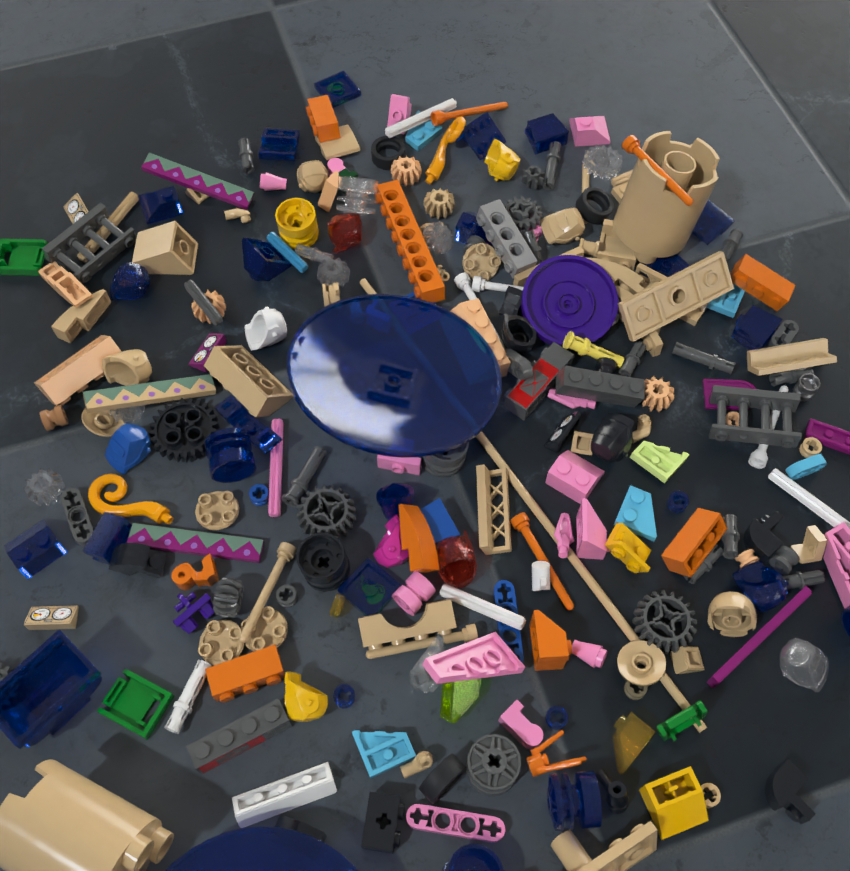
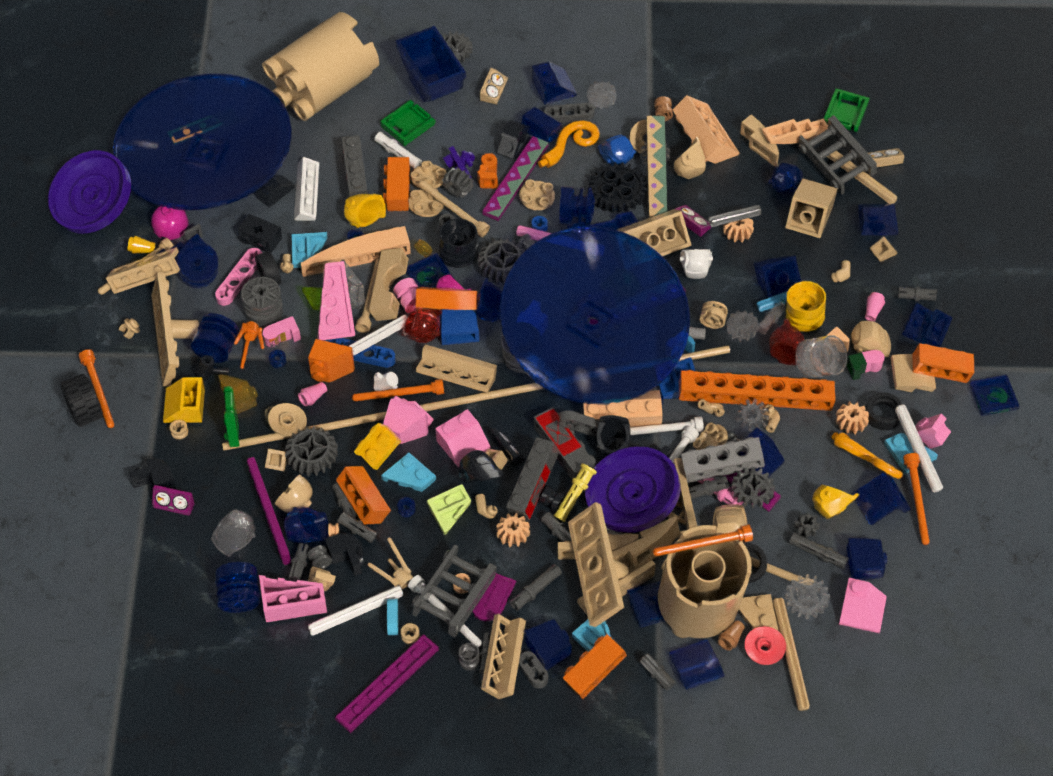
camera: 110 degrees right, 5 degrees down
tile [142,153,254,210] -> none
tan gear [424,187,455,220] -> none
none -> slope [152,485,194,515]
none -> light nougat slope [301,226,411,277]
none -> tan plant [368,537,413,589]

